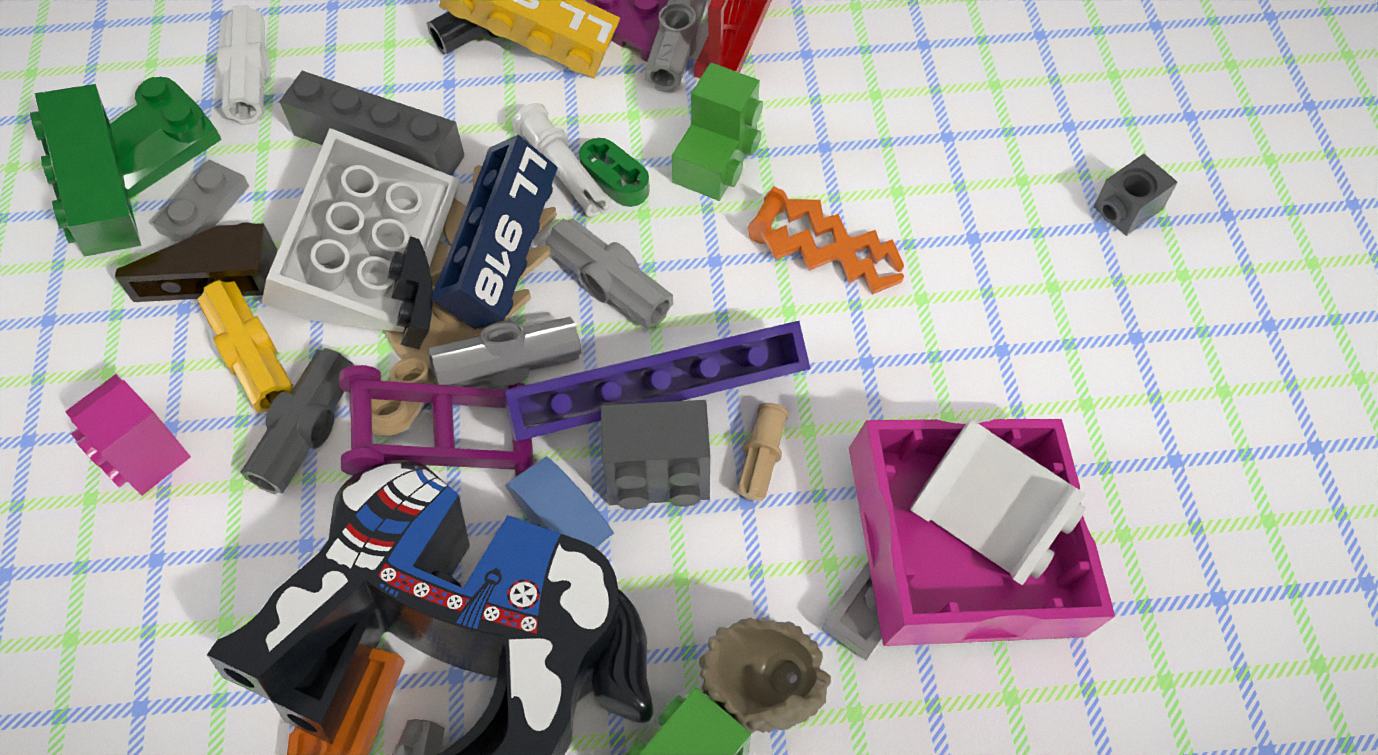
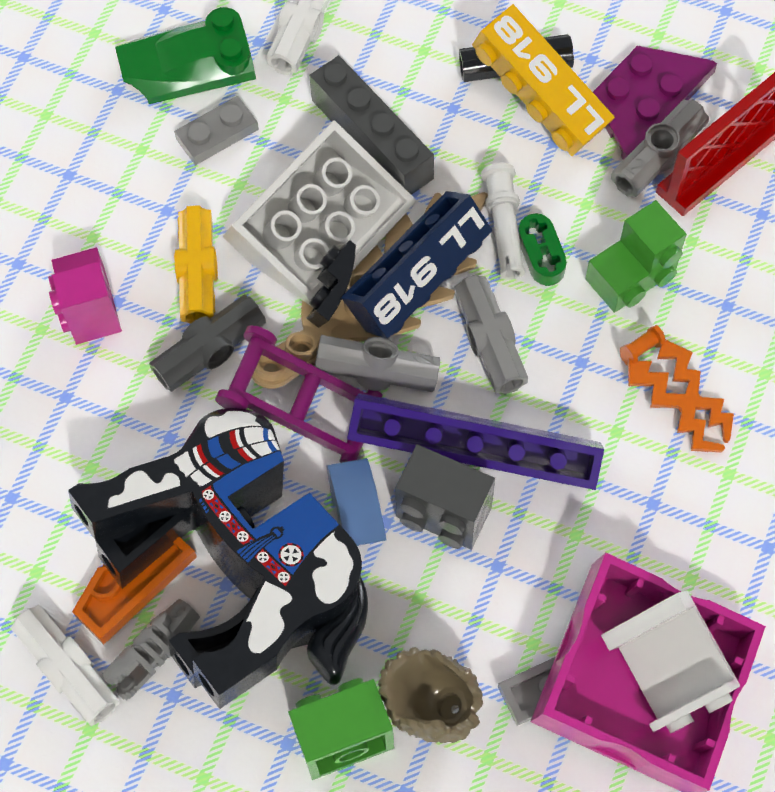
camera: 30 degrees right, 5 degrees up
green brick [30,84,142,257] -> none
dark brown slope [115,222,277,302] -> none
tan axle [737,403,789,501] -> none

